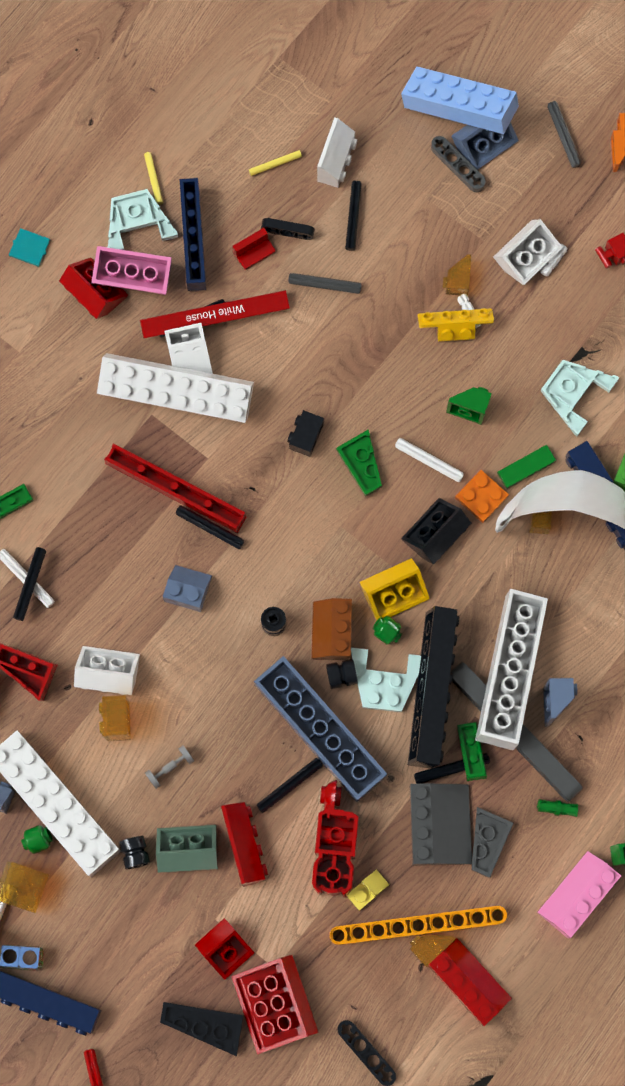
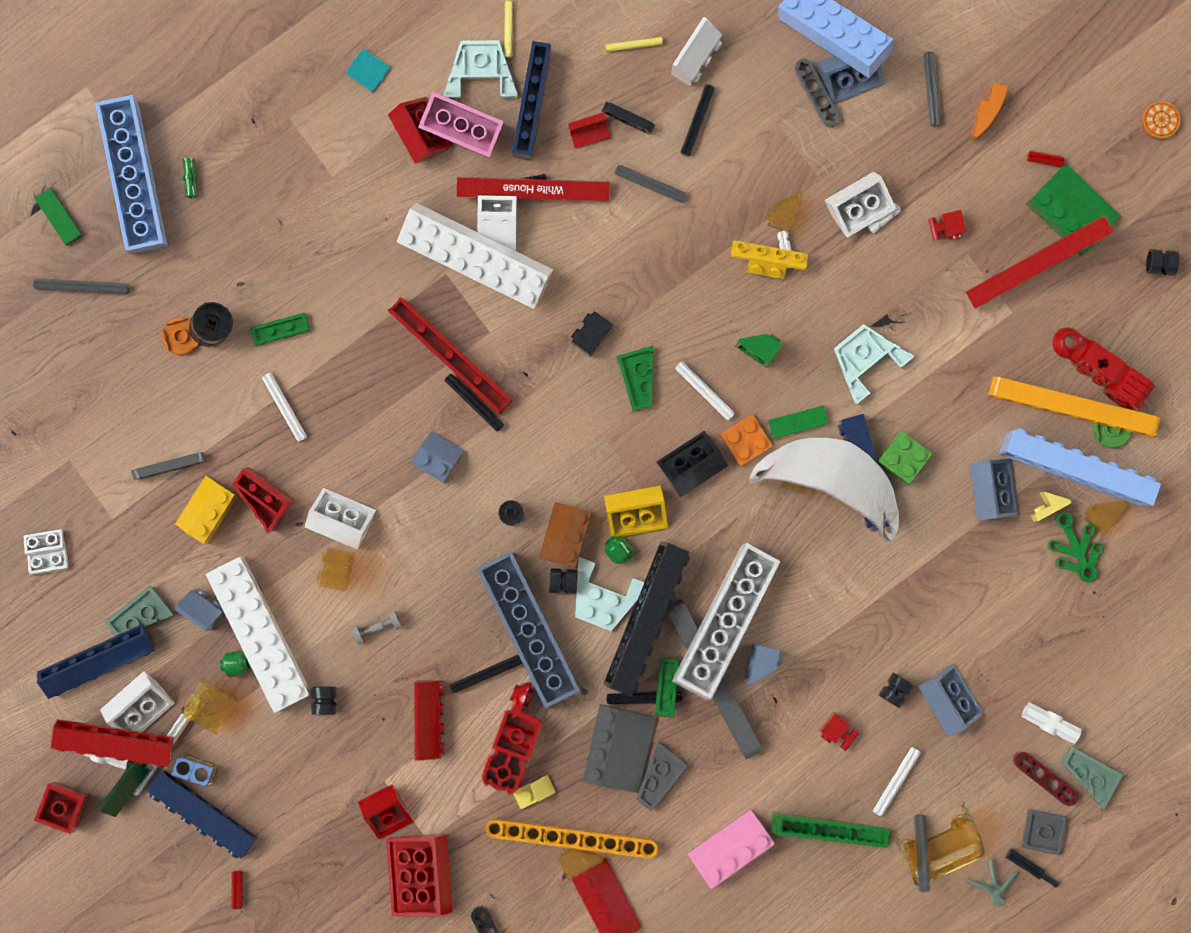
camera: 15 degrees right, 10 degrees up
black axle [13,547,46,621] -> none
sand green slope [156,825,218,873] -> none
black wing [160,1002,244,1057] -> none
green pin [537,799,579,817] -> none

